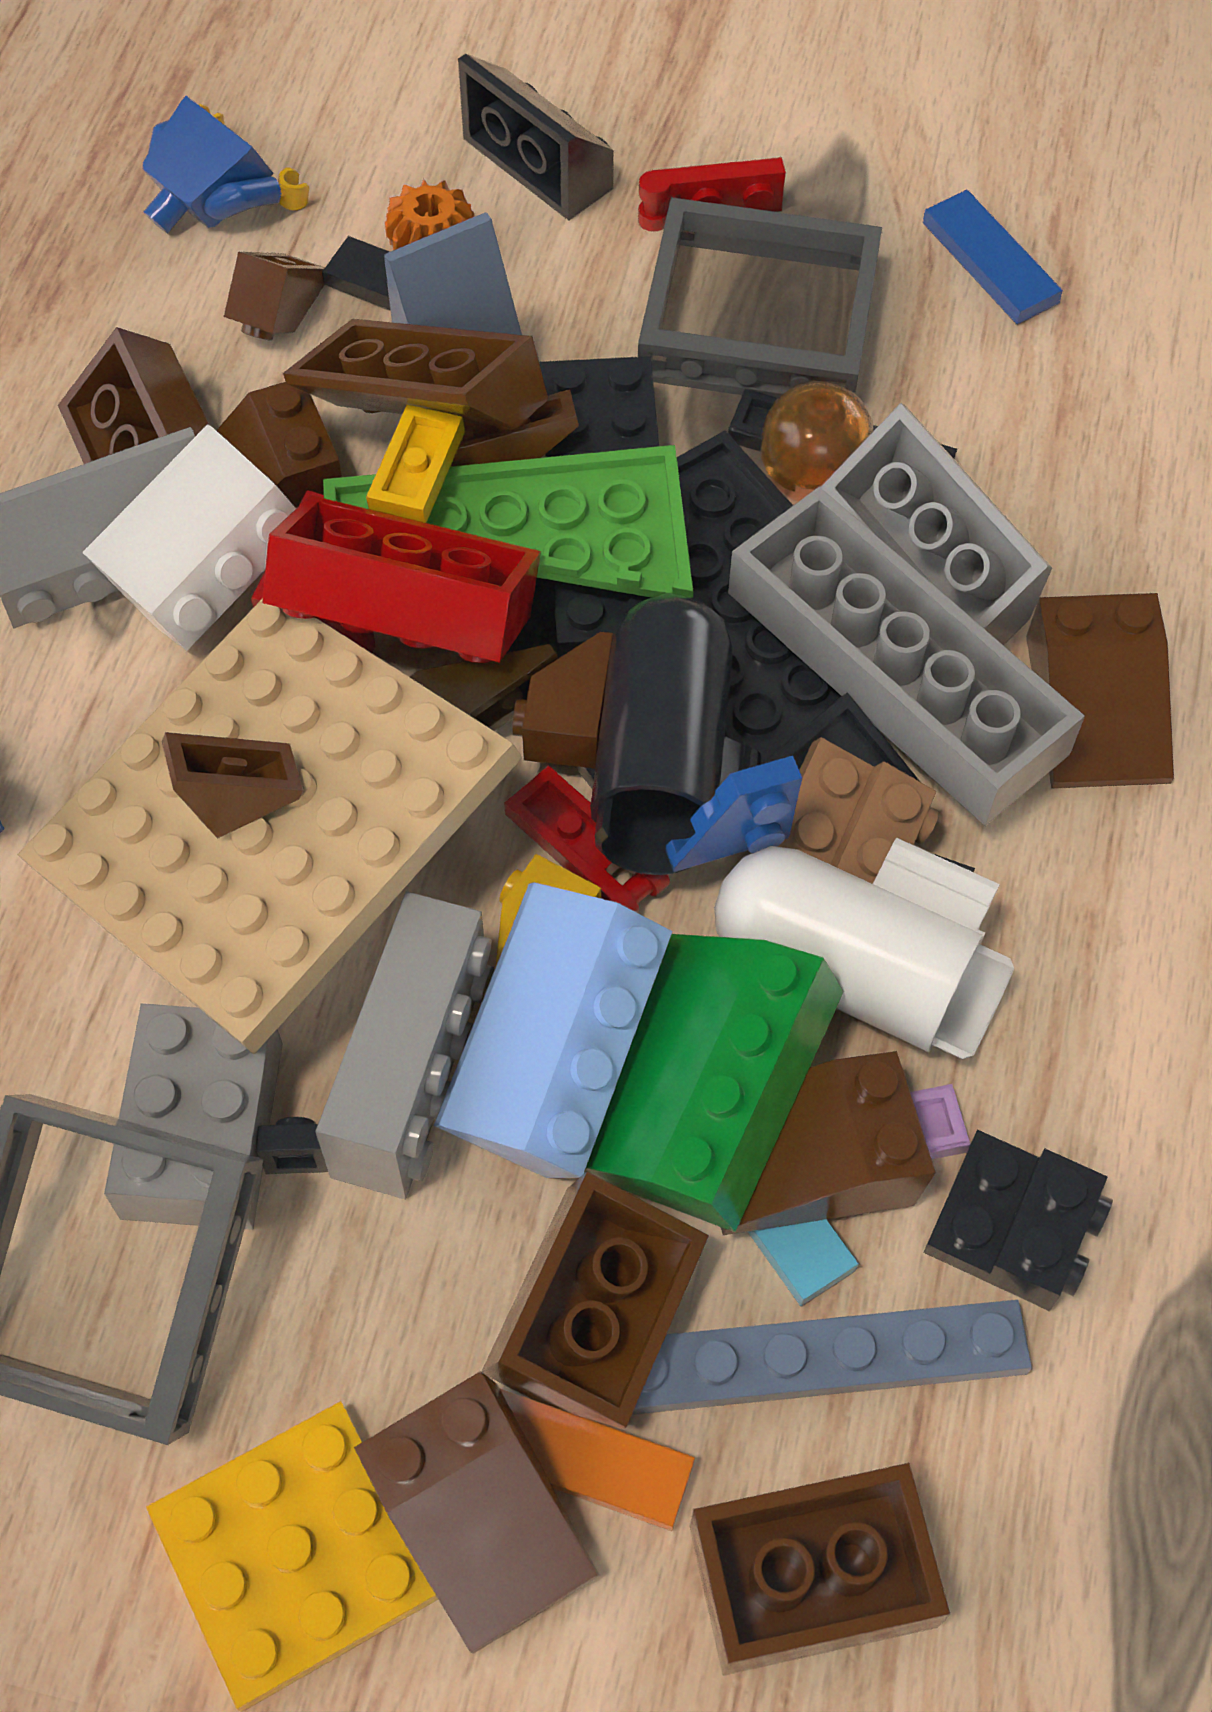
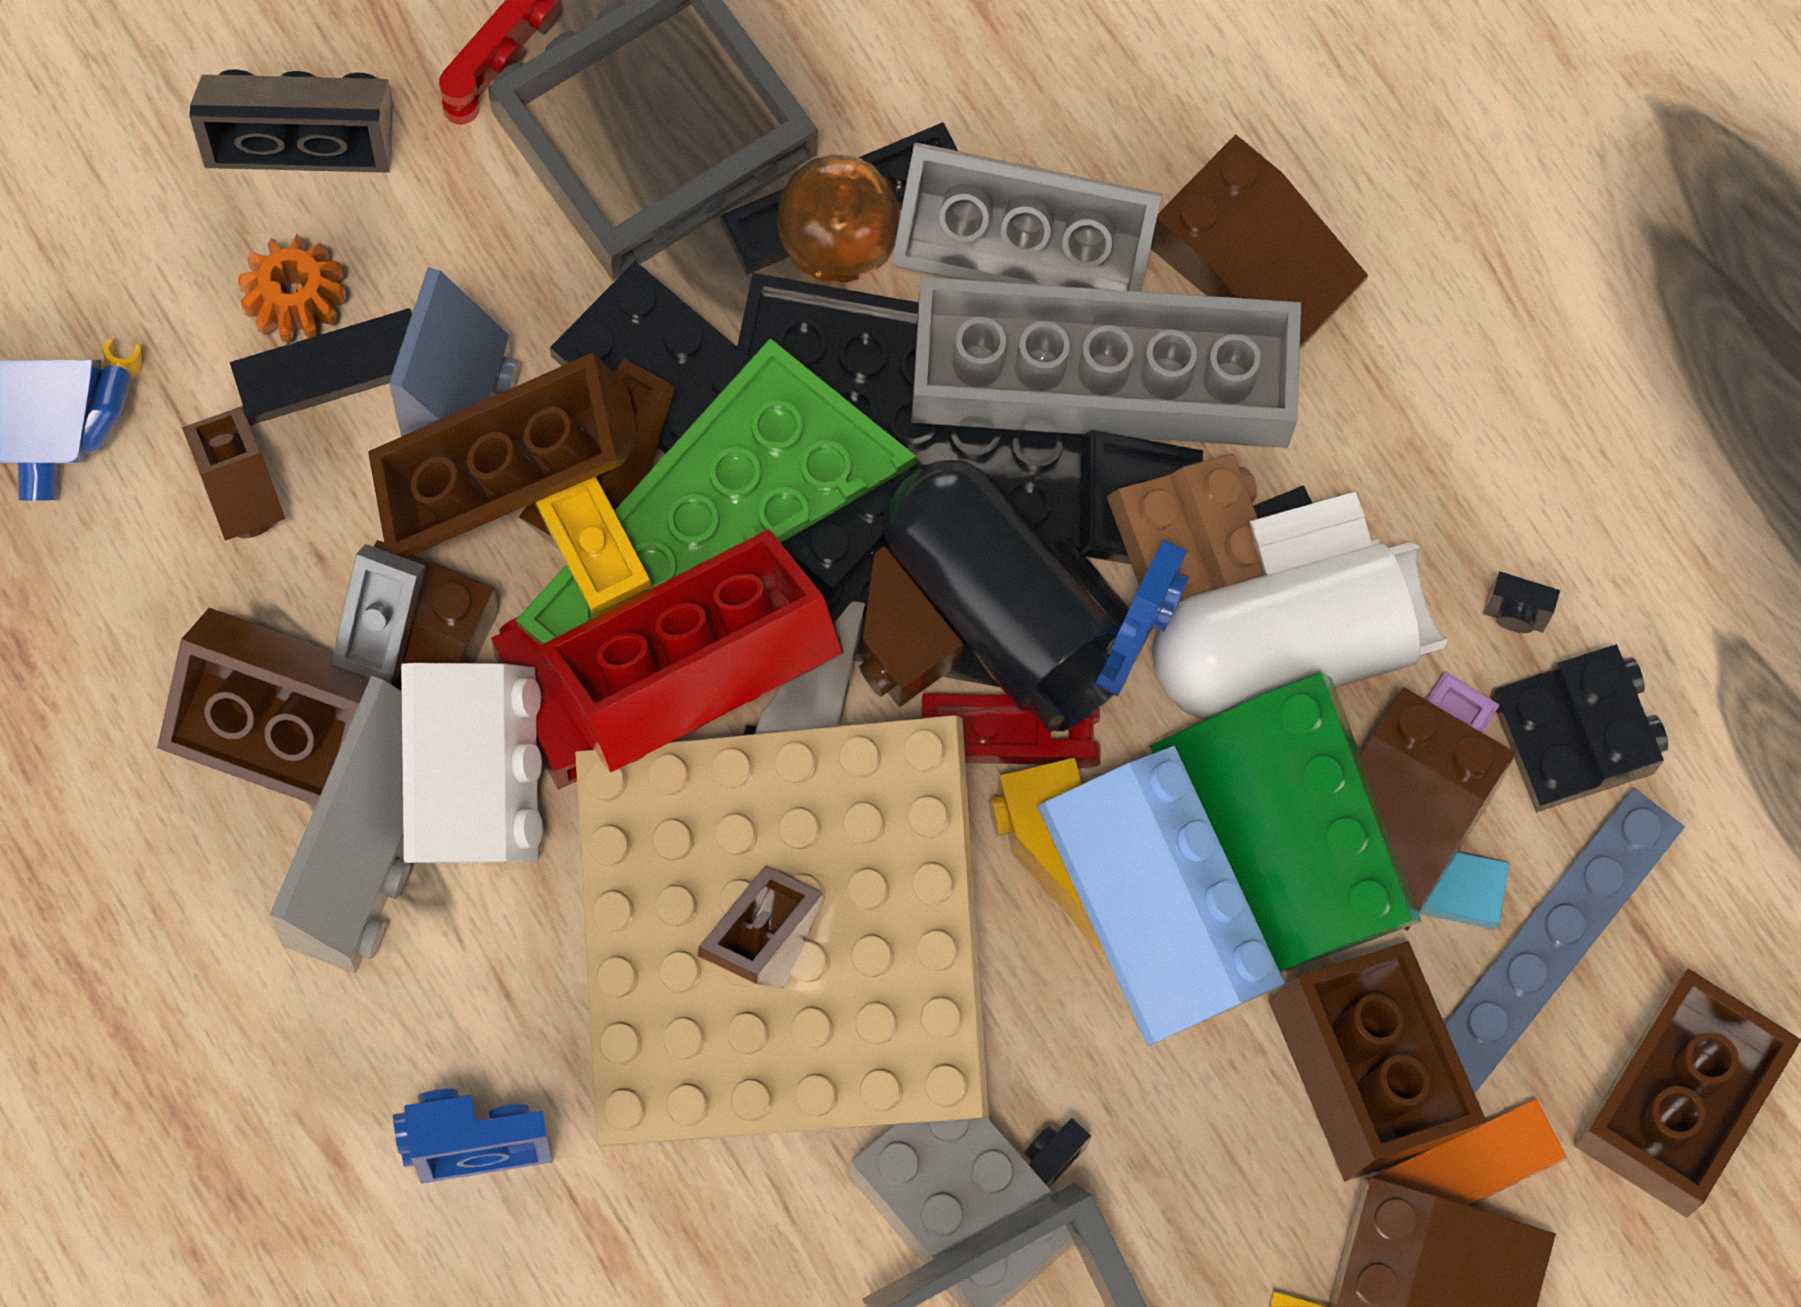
camera: 50 degrees left, 10 degrees up
light grey brick [315,891,494,1200] -> none
none -> flat silver plate [331,544,426,685]
none -> black plate [1482,571,1561,633]

